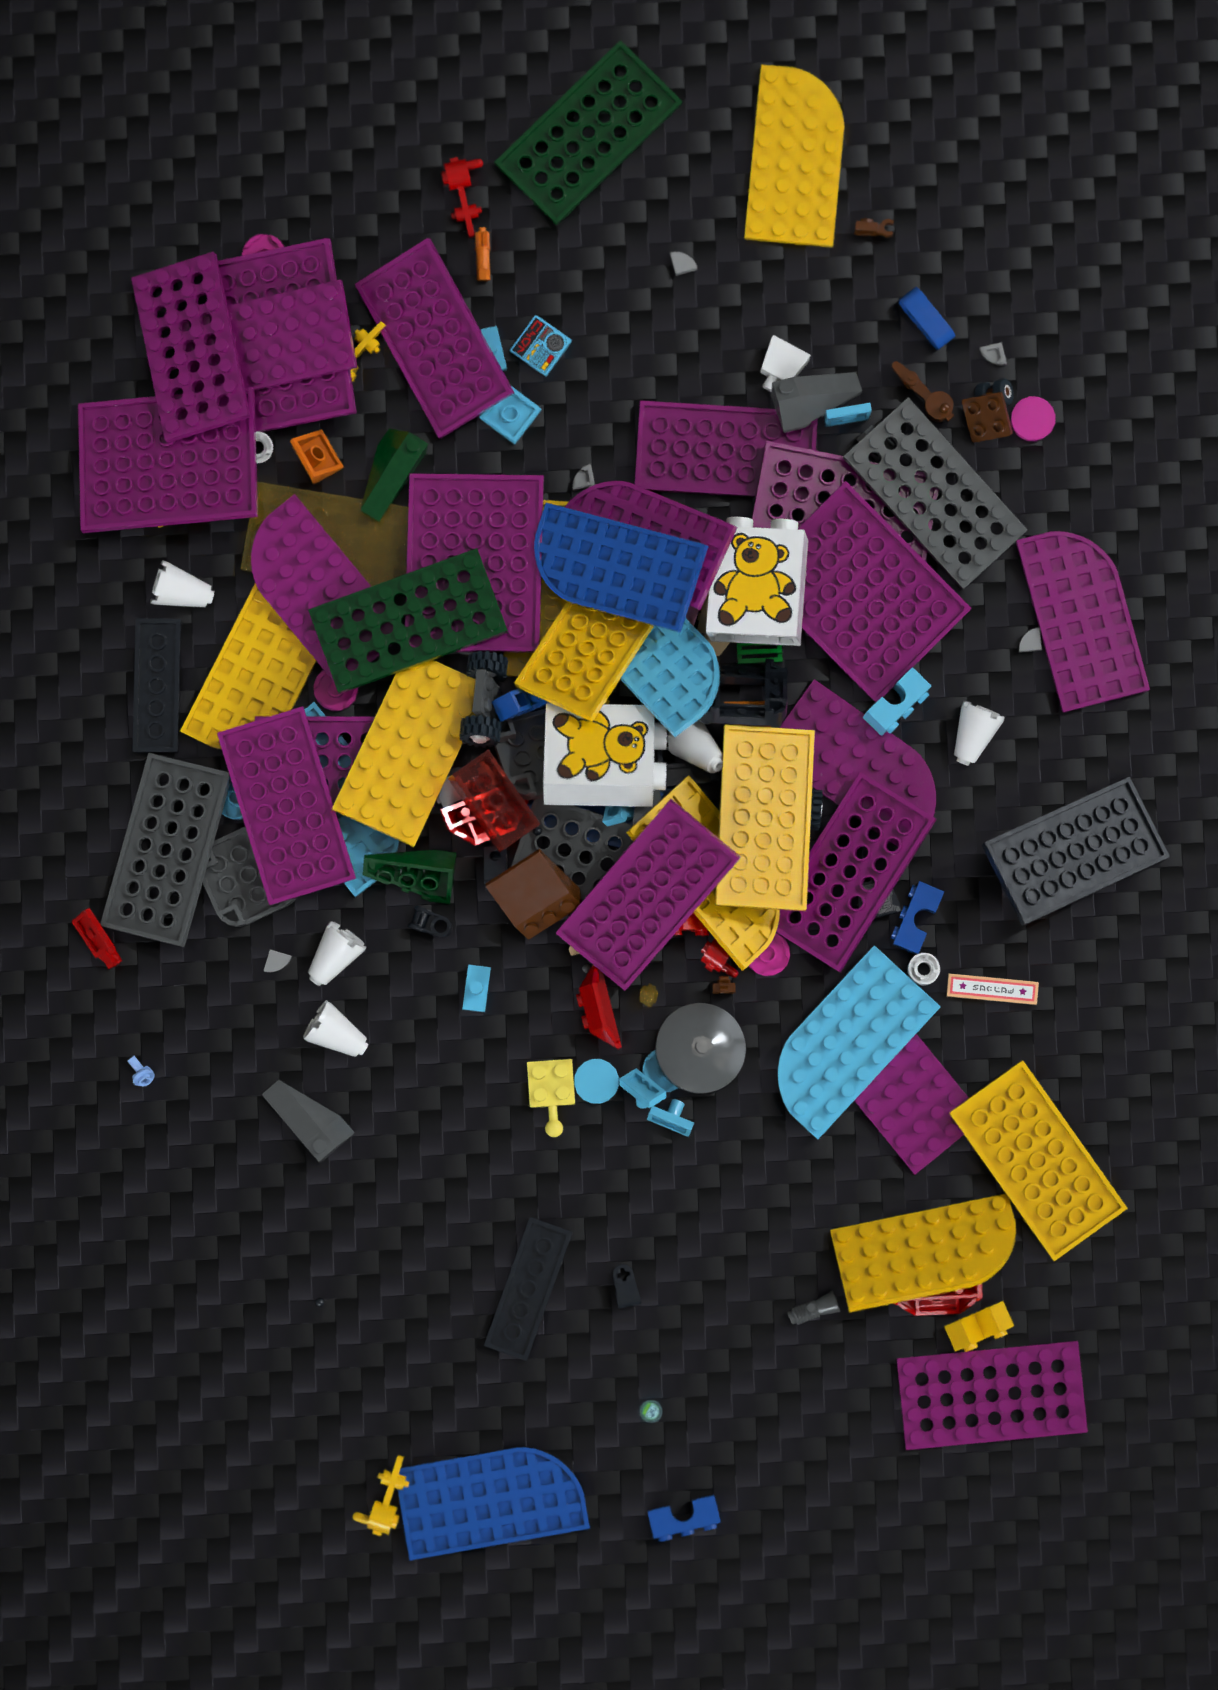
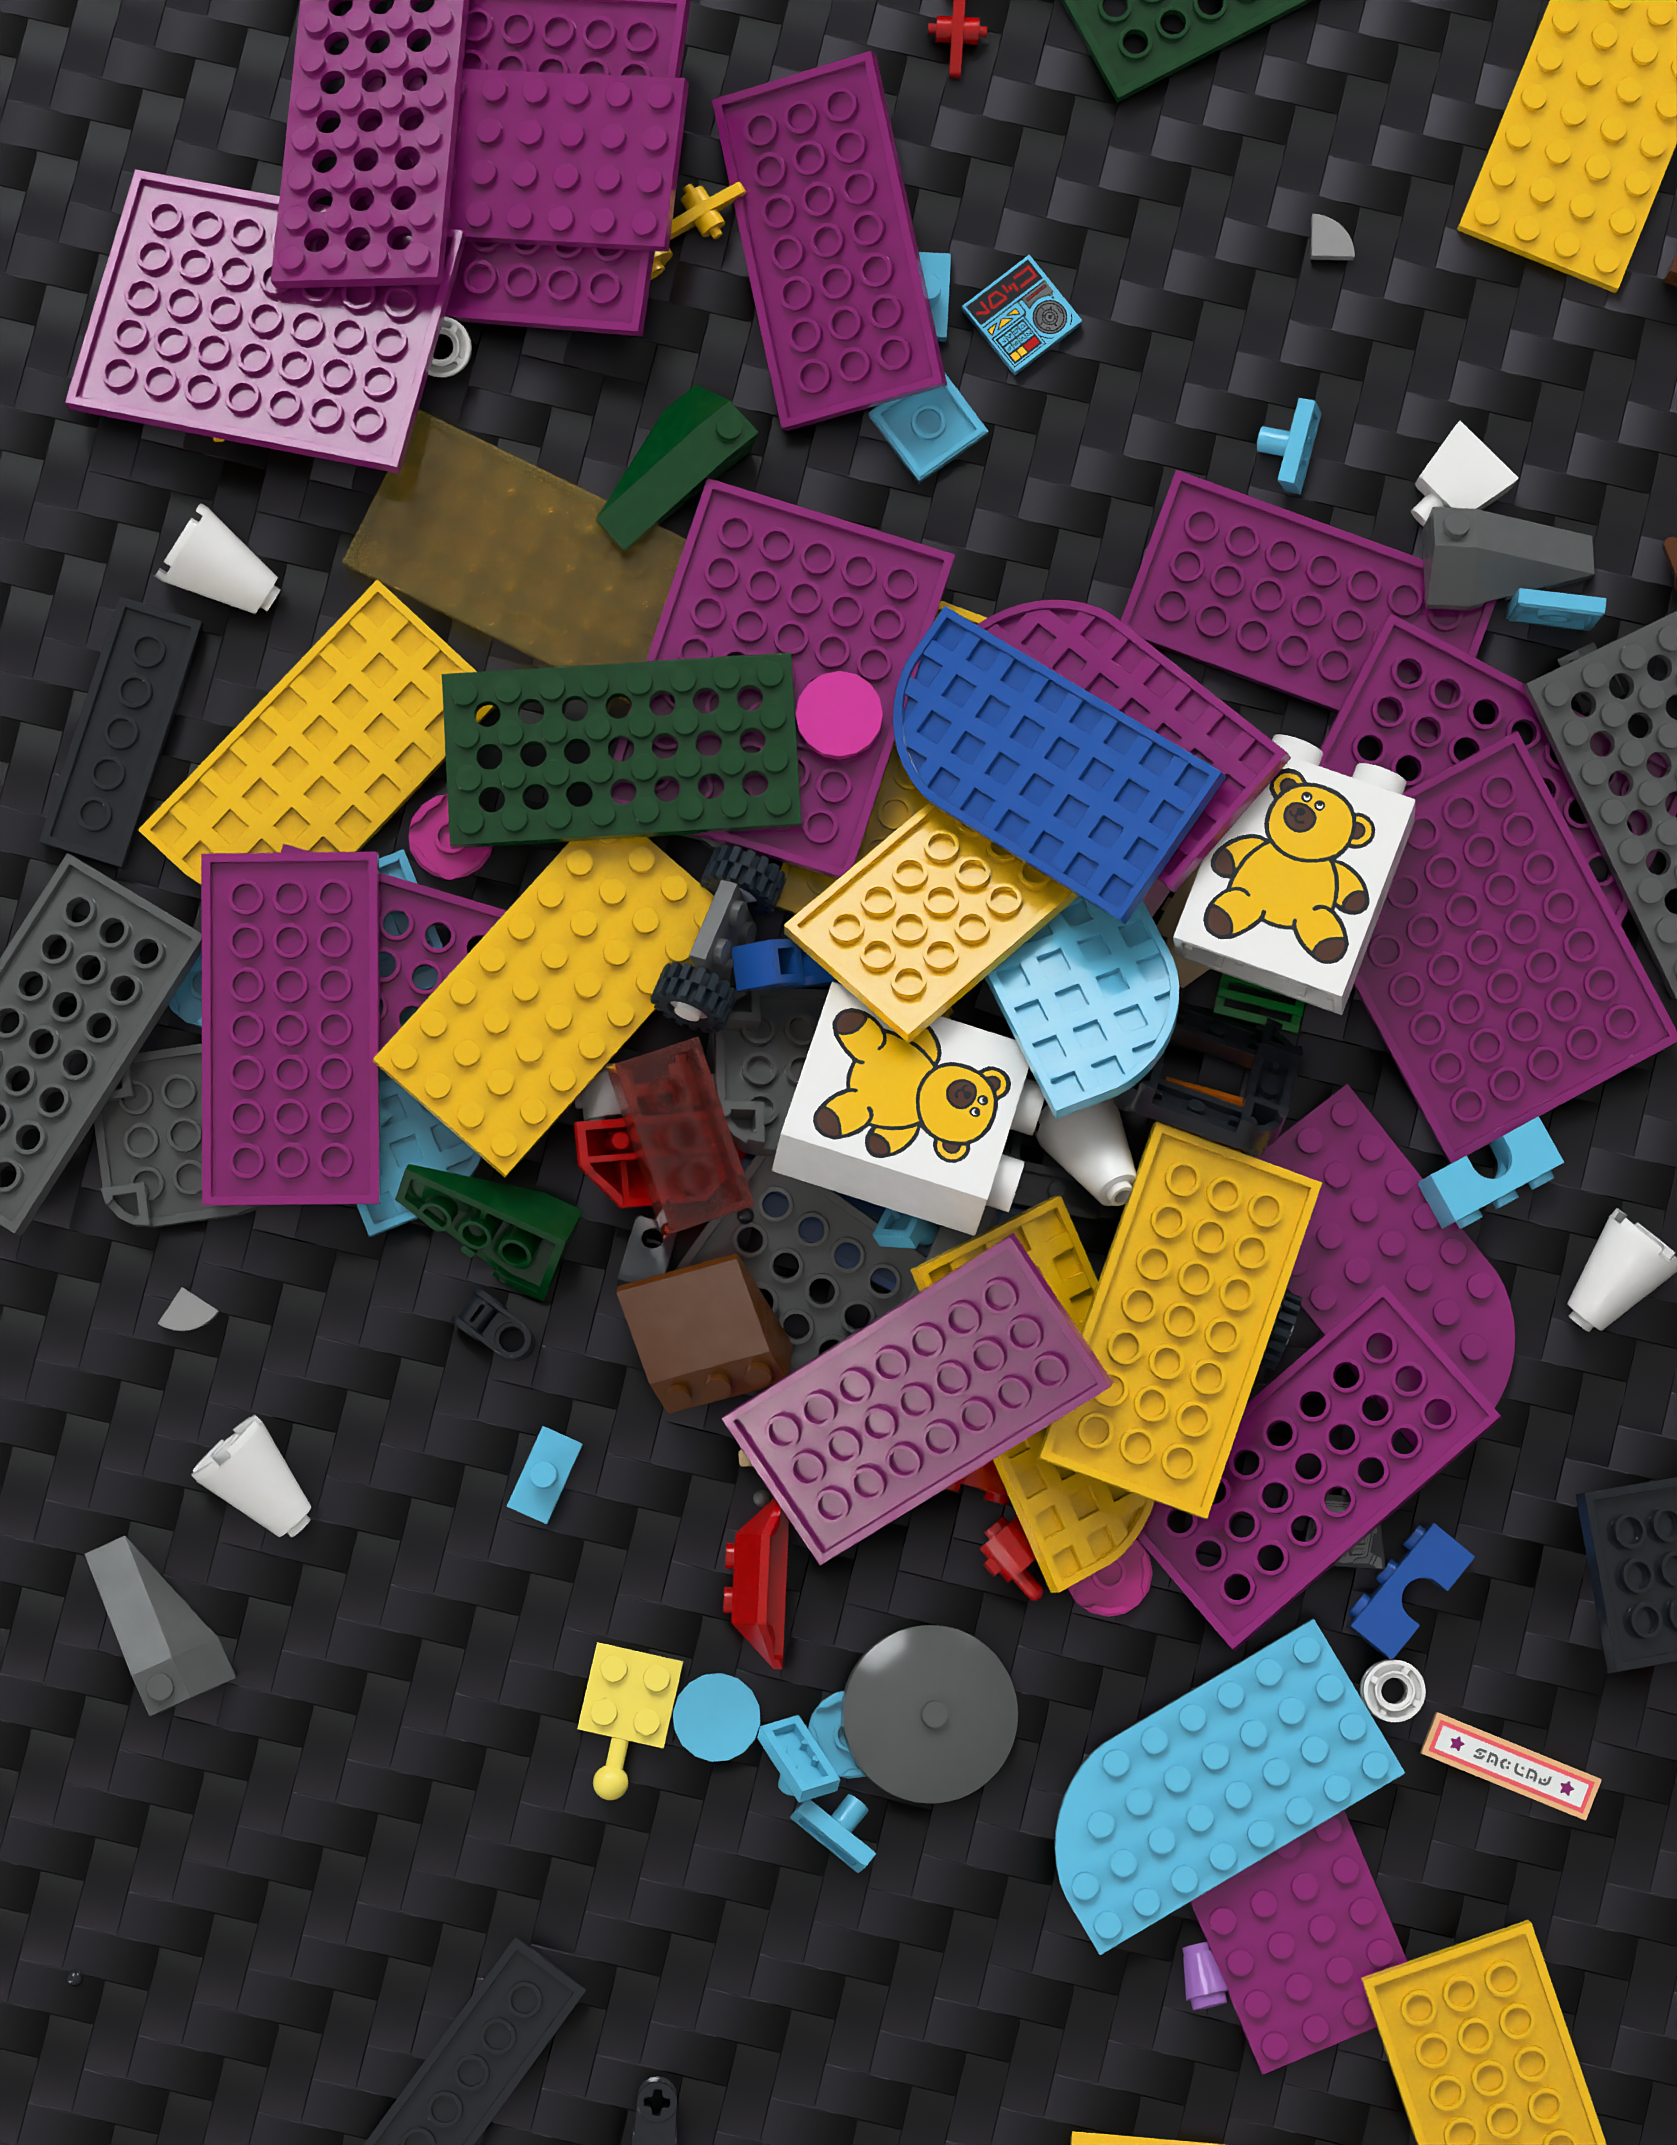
camera: 10 degrees right, 0 degrees up
magenta plate [251,494,393,682] -> none
orange slope [290,429,344,484] -> none
white cone [308,921,366,986] -> none
orange piece [475,227,490,282] -> none
light grey tile [573,464,595,491] -> none
clear yellow plate [640,984,658,1008] -> none
reddish brown plate [712,976,736,994] -> none
none -> dark pink tile [795,671,883,760]
none -> medium lavender cone [1182,1942,1229,2011]
none -> medium azure tile [1257,398,1322,495]

